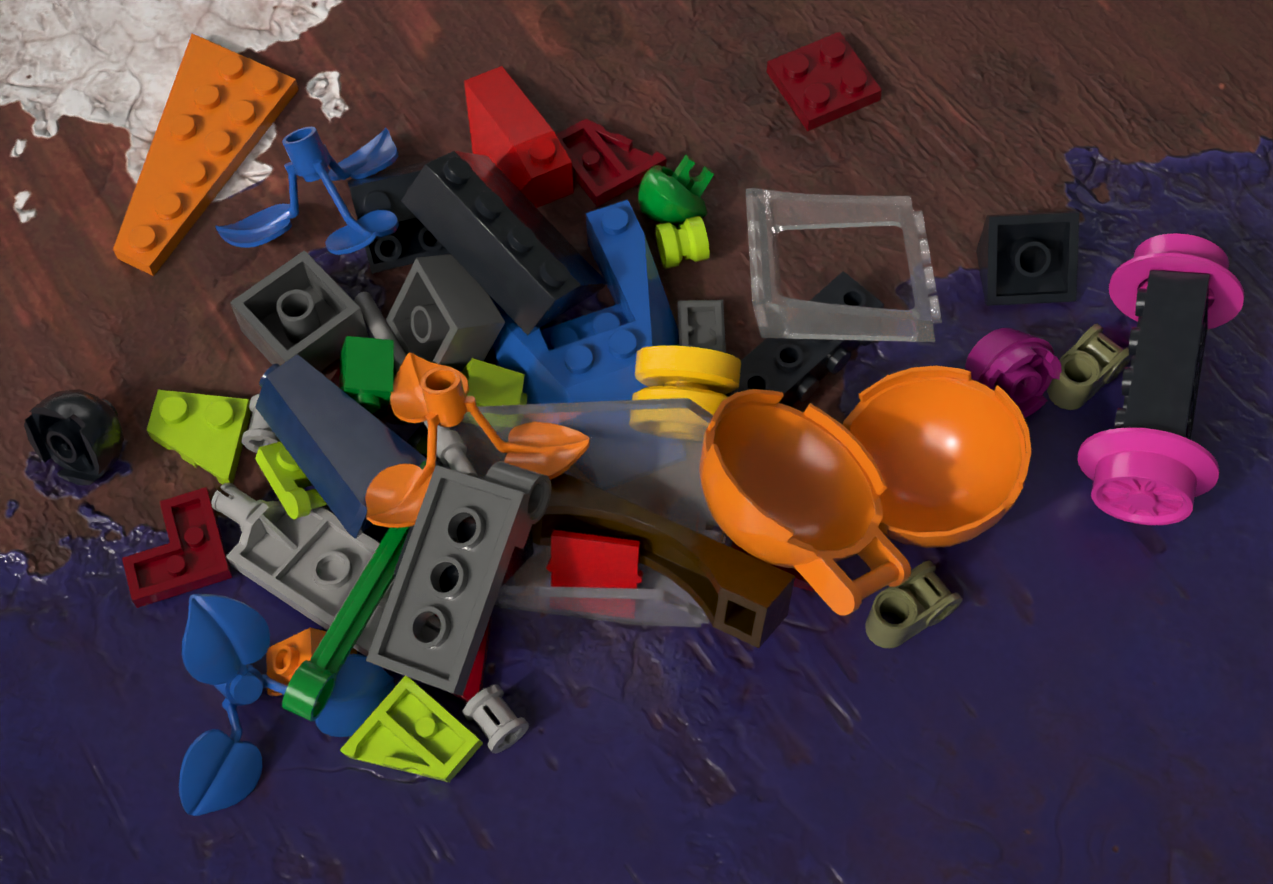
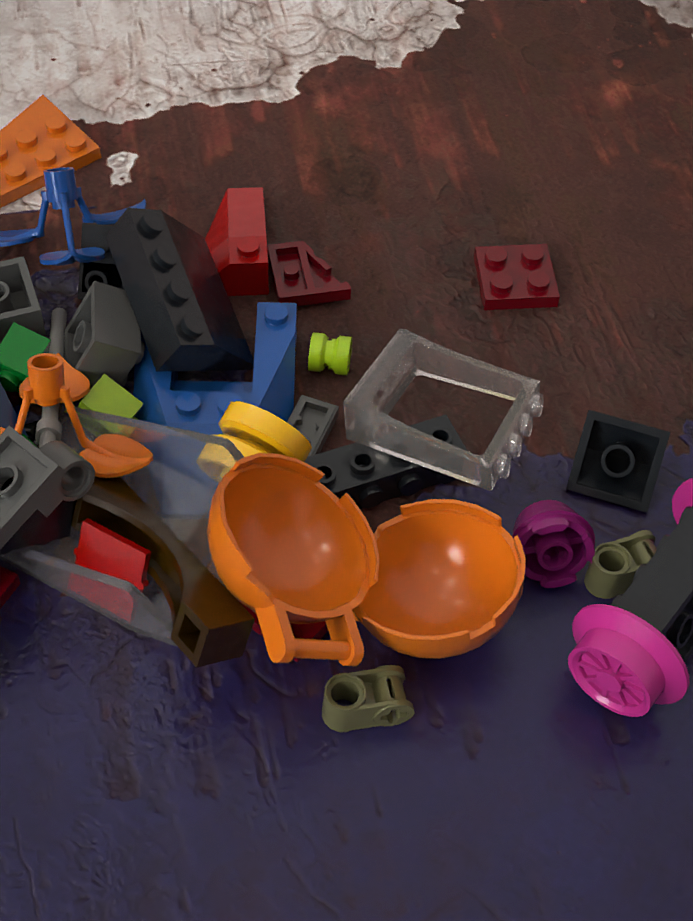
camera: 20 degrees right, 10 degrees down
green piece [638,155,714,224] -> none

